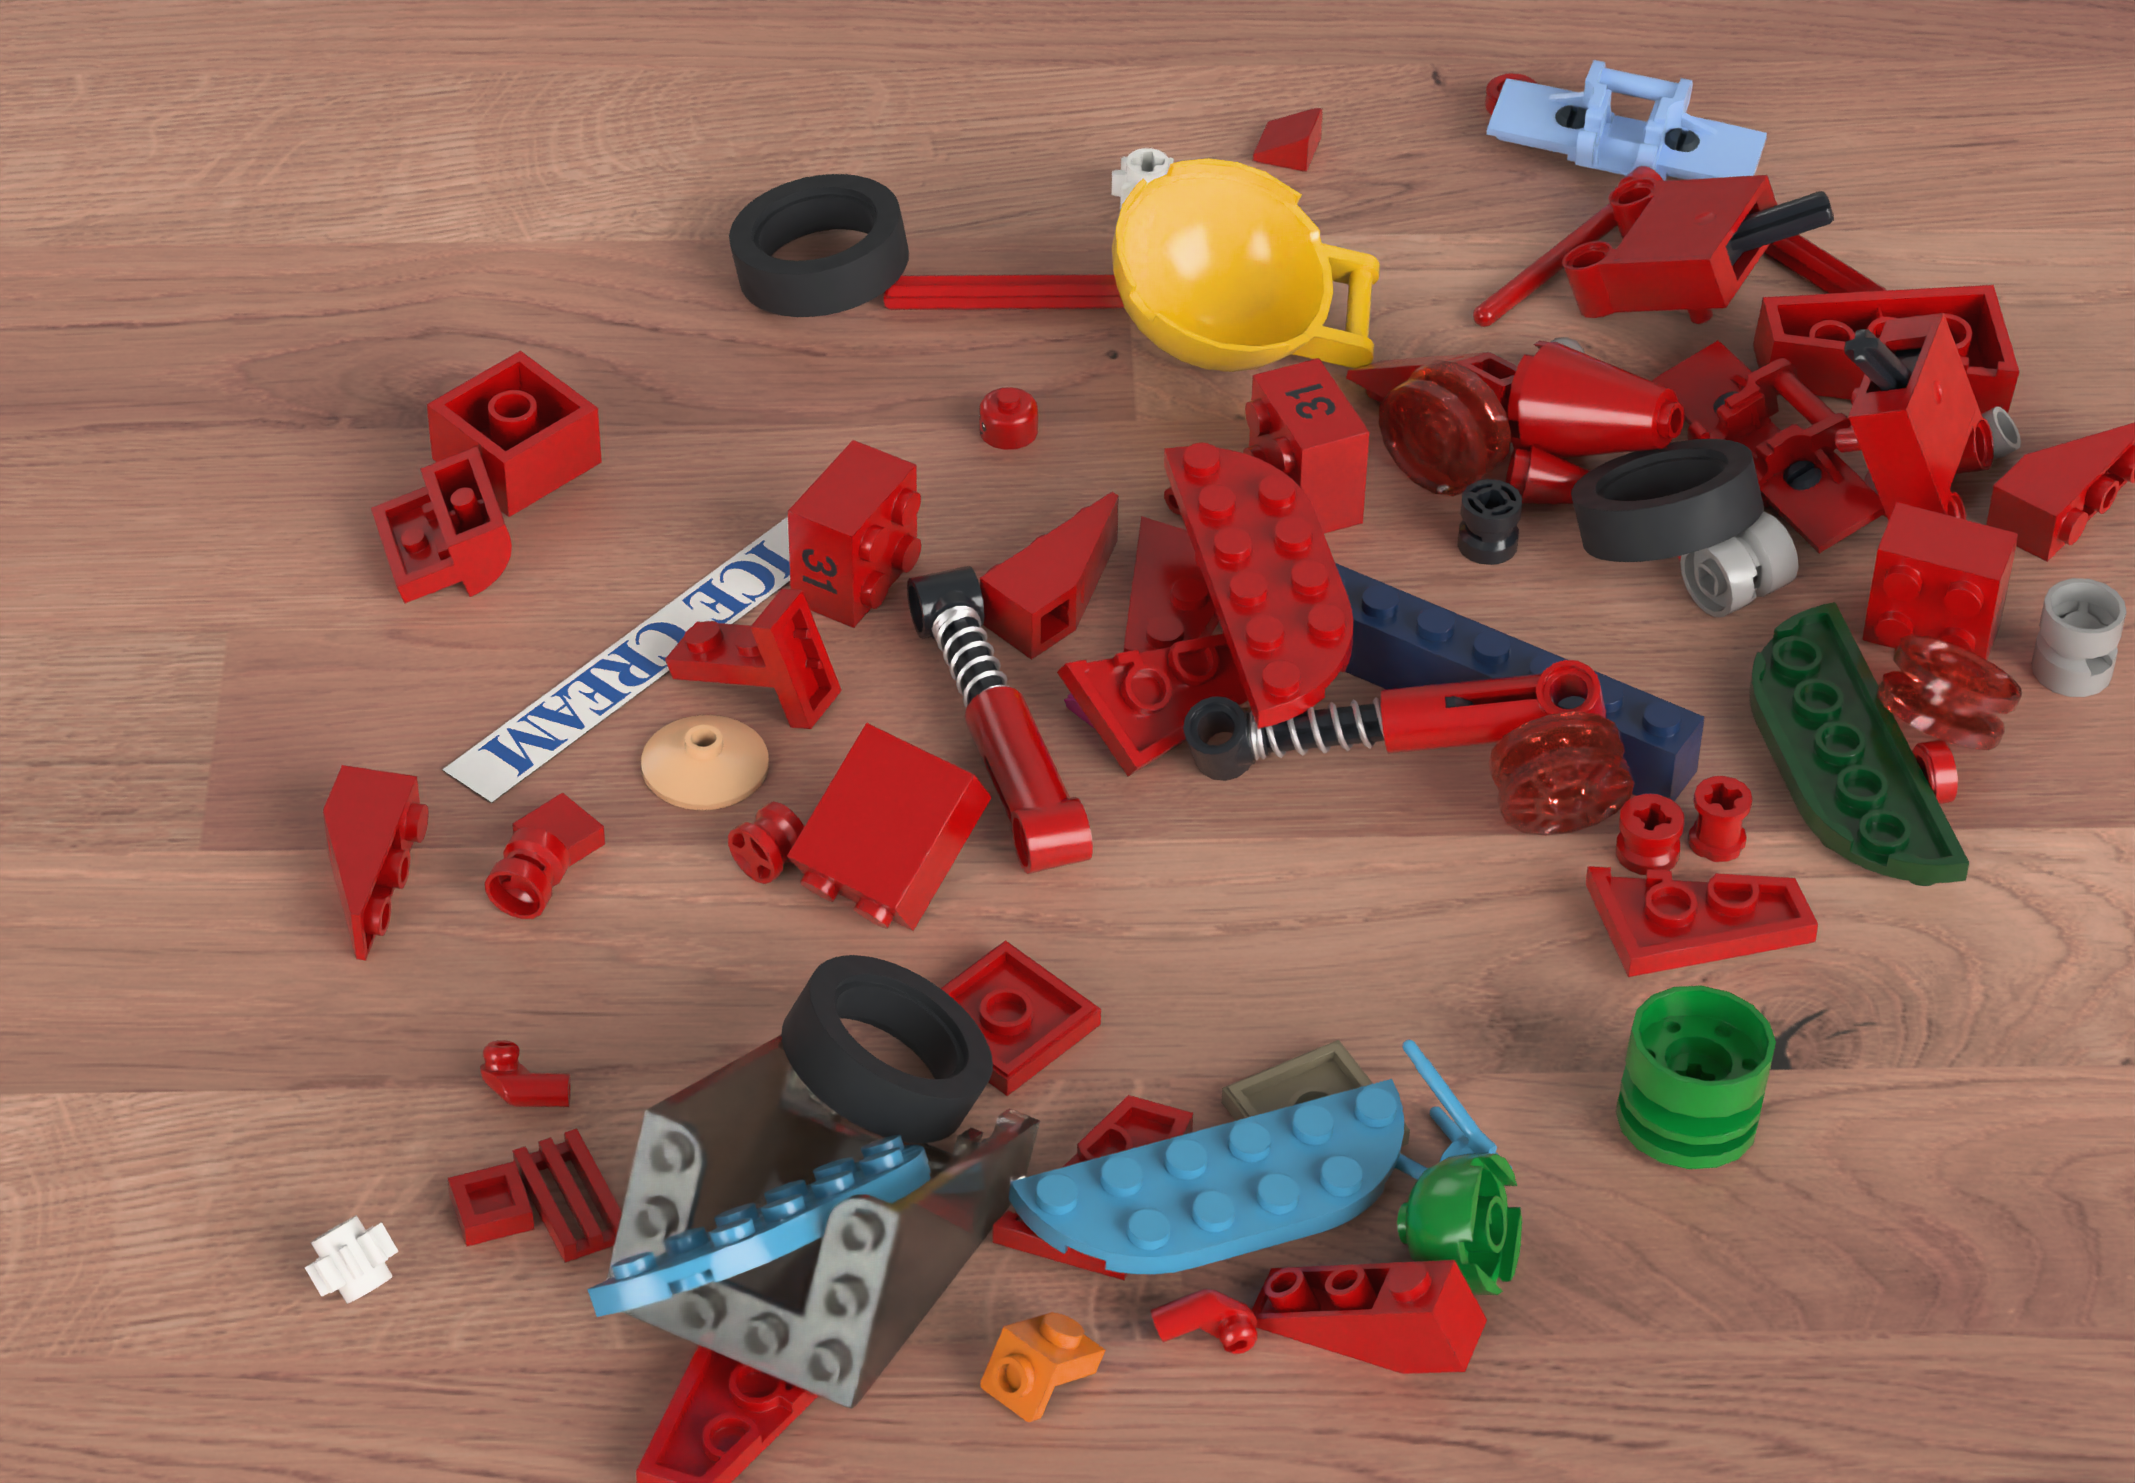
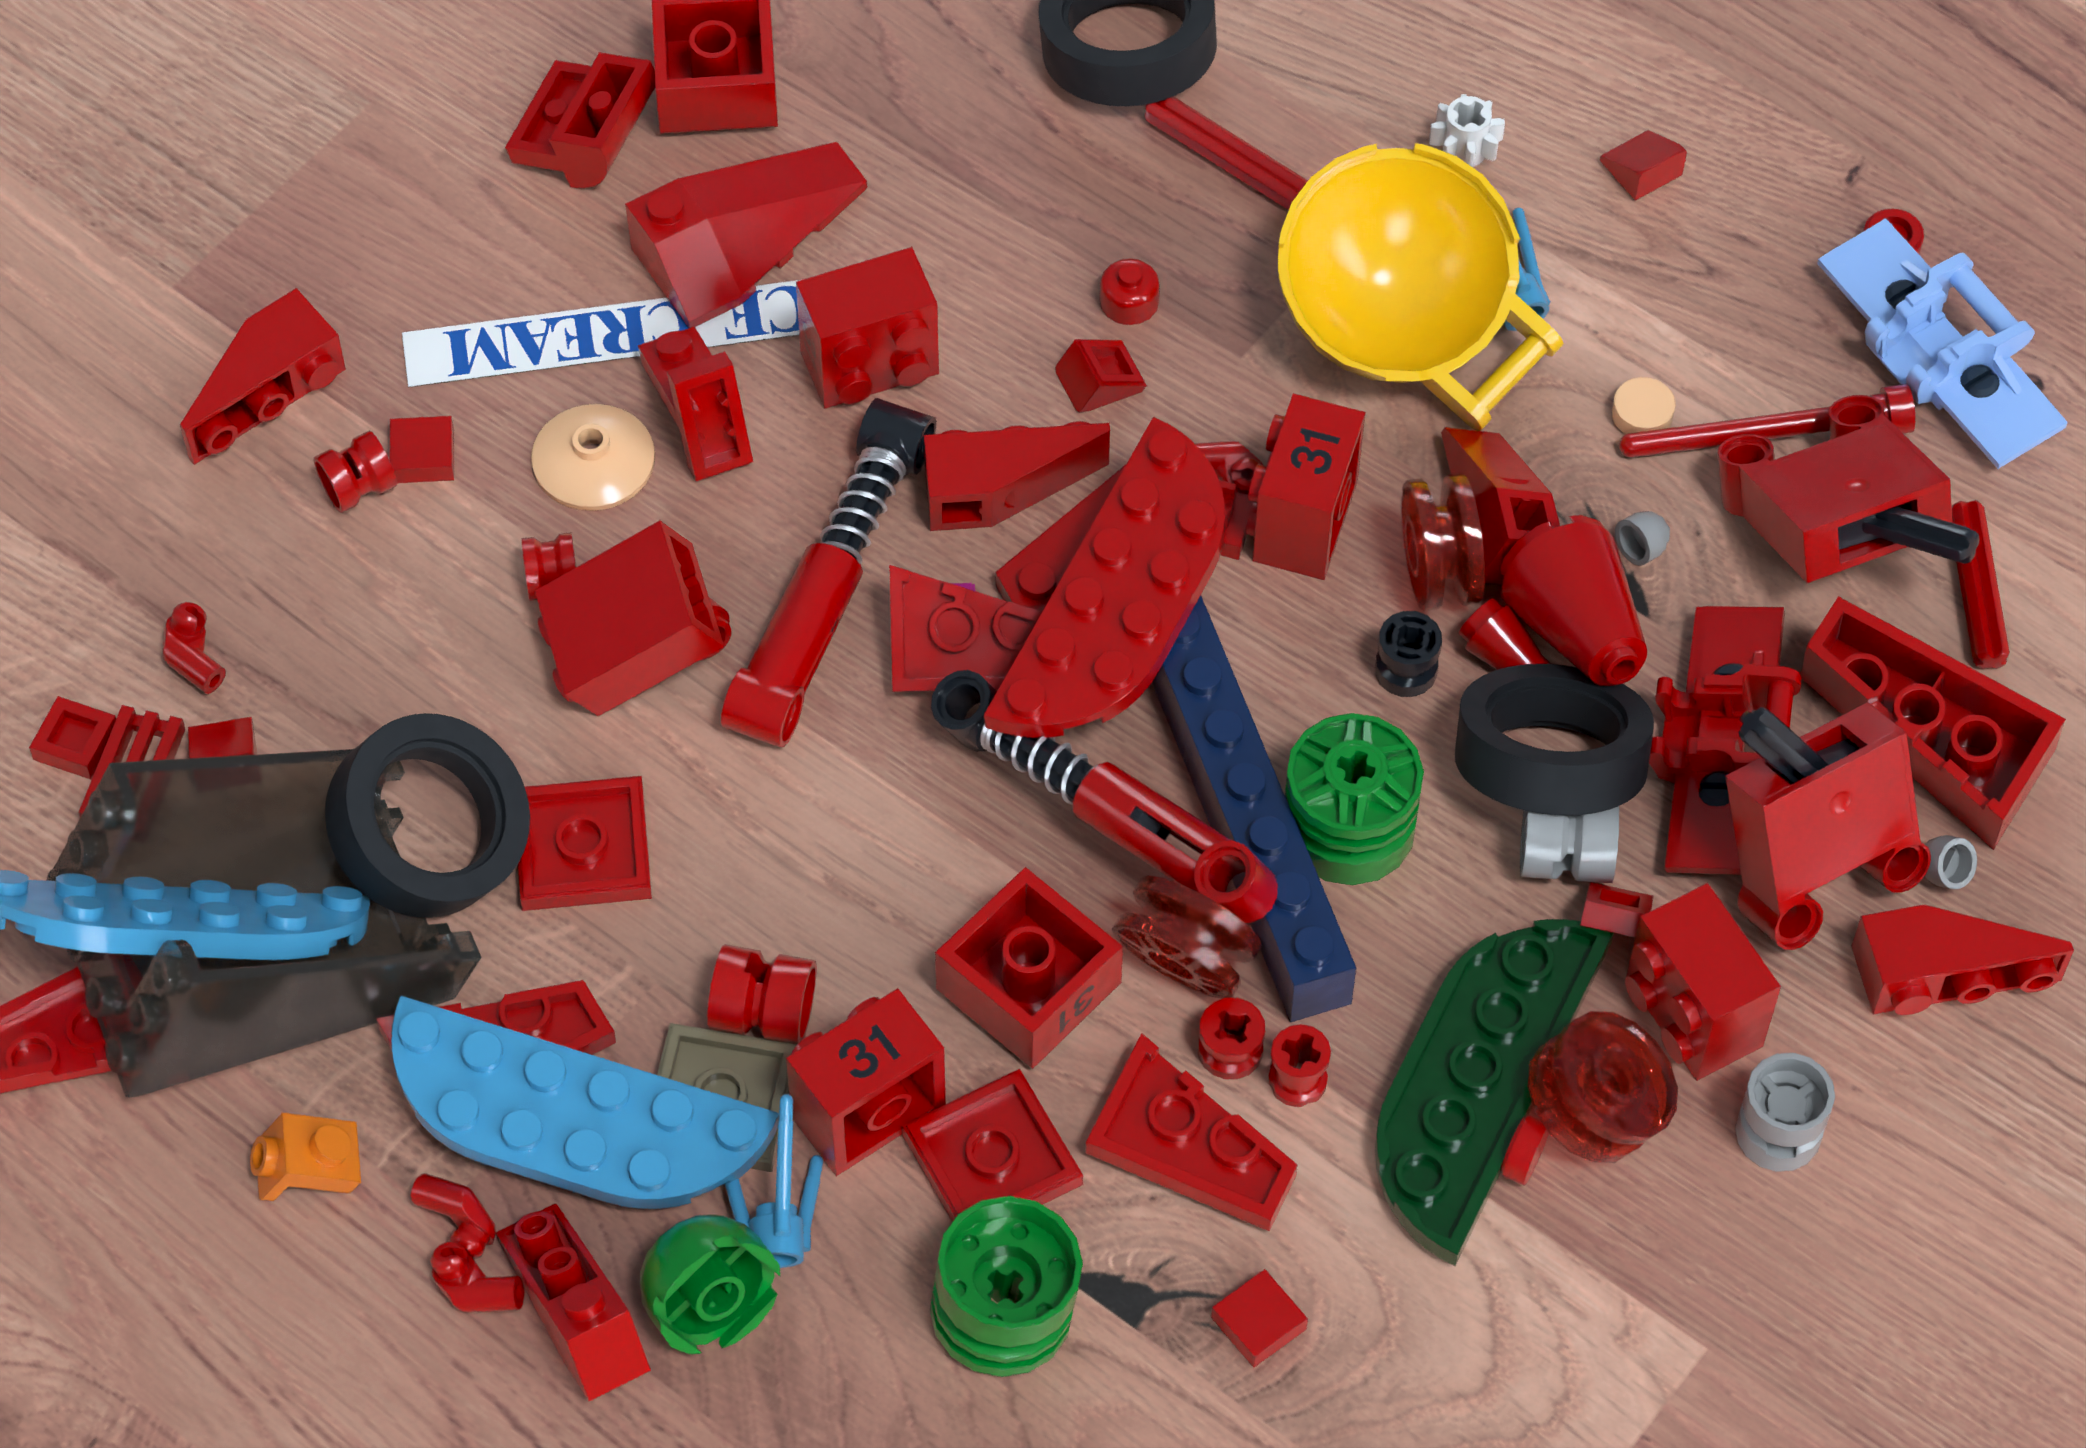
camera: 40 degrees right, 15 degrees up
none -> red slope [188,717,260,786]
none -> red arm [430,1242,524,1312]
none -> red wedge [625,142,868,328]
none -> red wheel [707,944,817,1044]
none -> red brick [786,988,946,1176]
none -> red tile [902,1069,1083,1222]
none -> red brick [935,867,1123,1069]
none -> red slope [1055,339,1147,412]
none -> red tile [1211,1269,1308,1368]
none -> green wheel [1285,713,1424,886]
none -> red tile [1580,882,1654,937]
none -> light nougat tile [1612,377,1675,435]

